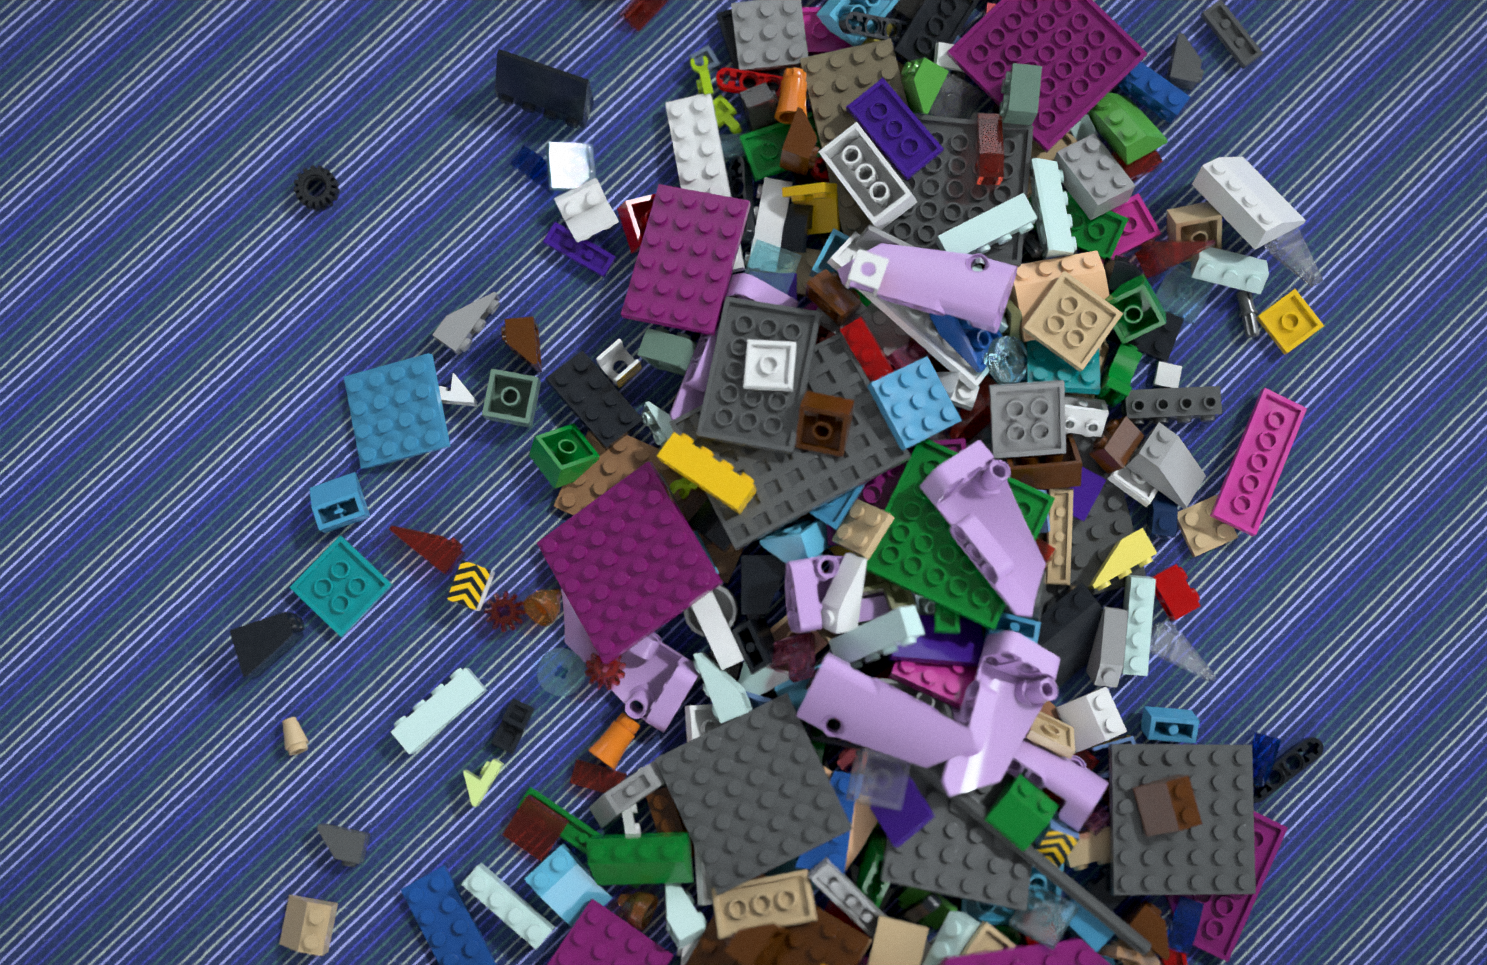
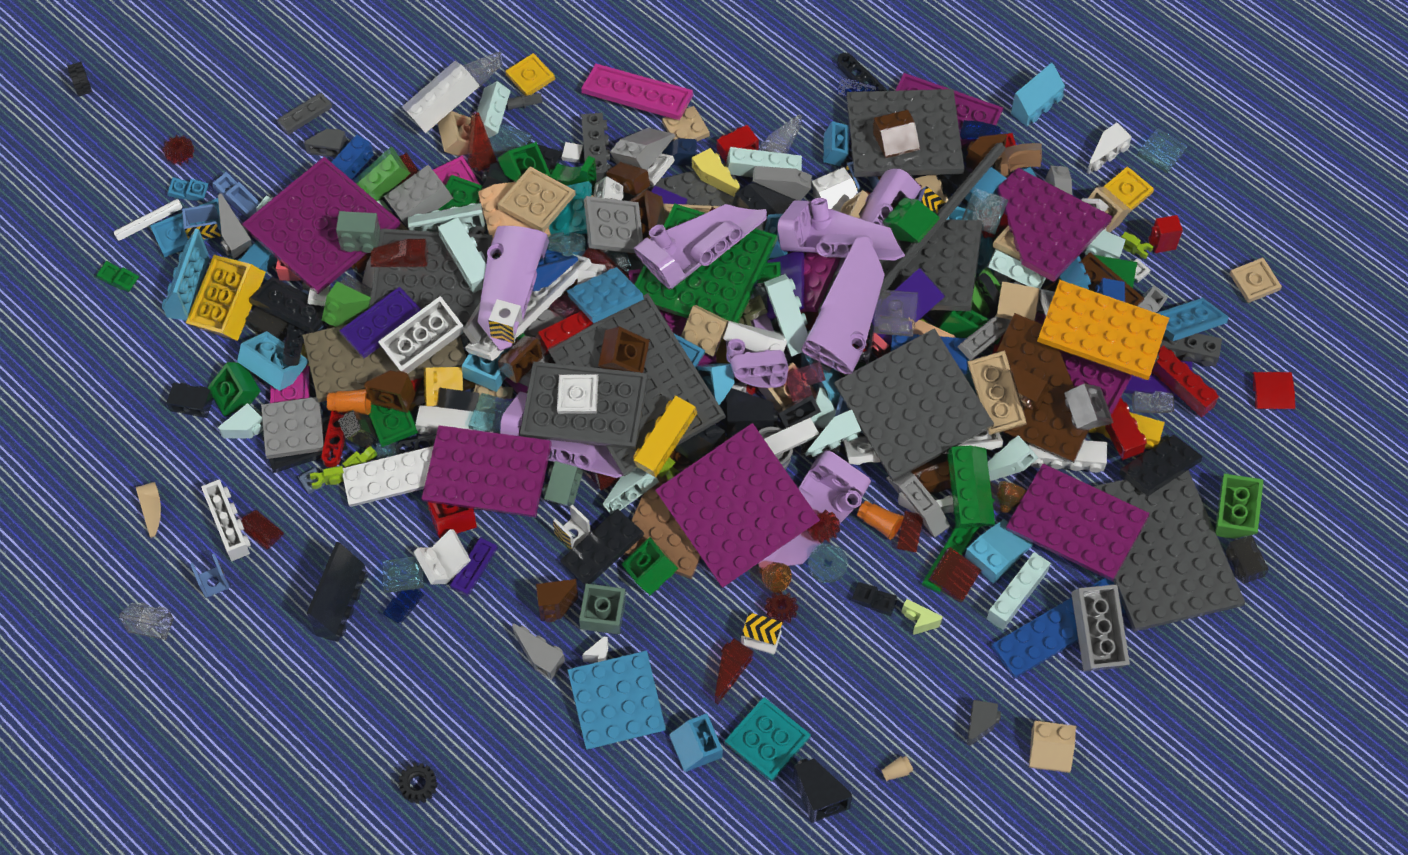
camera: 90 degrees left, 20 degrees down
light aqua brick [391,668,488,754] -> none

